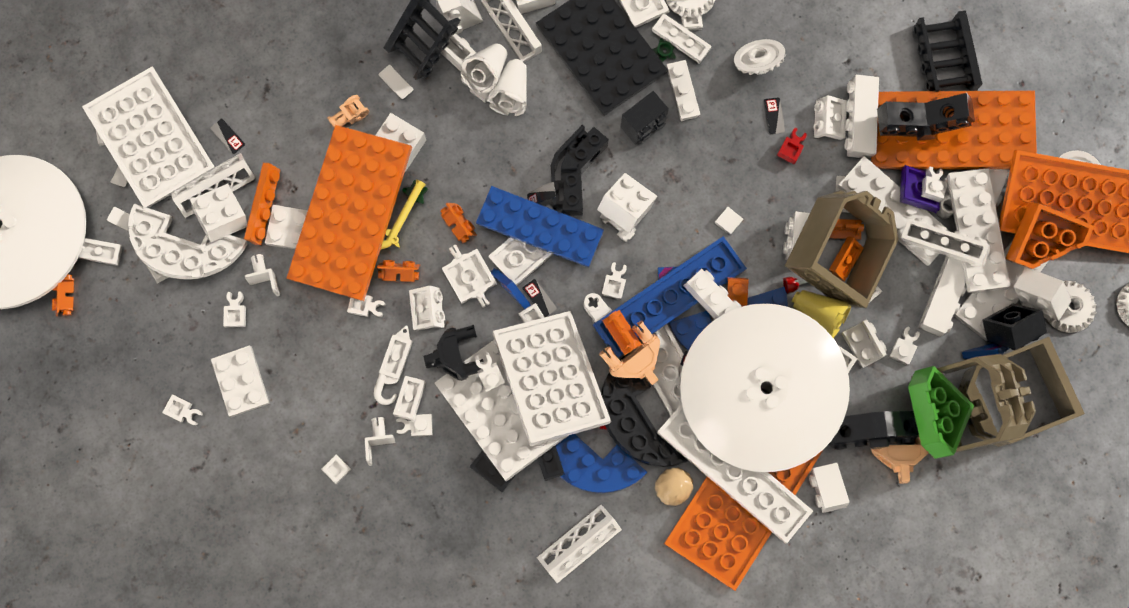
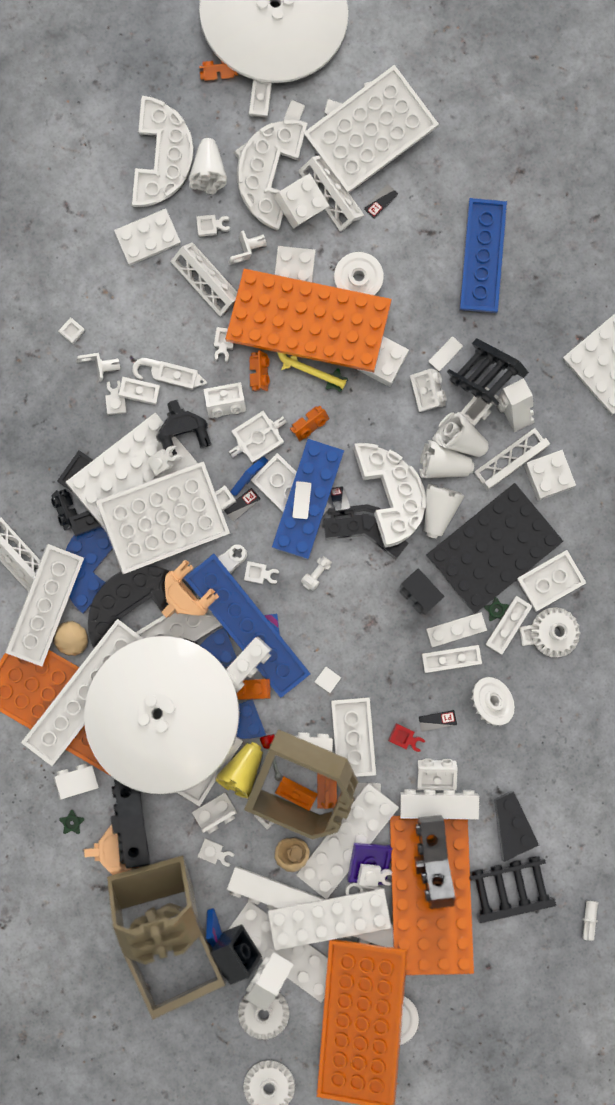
camera: 85 degrees right, 5 degrees up
white plate [162,394,203,426] -> none
orange plate [244,162,280,246] -> none
light nougat connector [327,95,369,128] -> none
white brick [597,173,657,233] -> none
orange hinge [602,310,642,356] -> none
white brick [901,218,991,267] -> none
bright green brick [908,366,974,459] -> none
orange brick [1005,202,1094,269] -> none
none -> white plate [5,544,84,666]
none -> black hinge [51,489,77,531]
none -> dark green plate [59,810,84,834]
none -> white plate [132,96,193,207]
none -> white fence [170,242,237,317]
none -> white cone [189,138,227,194]
none -> tan hair [274,837,310,872]
none -> white sticker [292,481,311,519]
none -> white plate [331,698,376,777]
none -> white gear [334,252,384,295]
none -> white plate [352,443,426,548]
none -> white bracket [410,369,447,412]
none -> white plate [421,645,482,673]
none -> white cone [423,484,464,539]
none -> blue plate [460,198,507,313]
none -> black wedge [494,791,539,862]

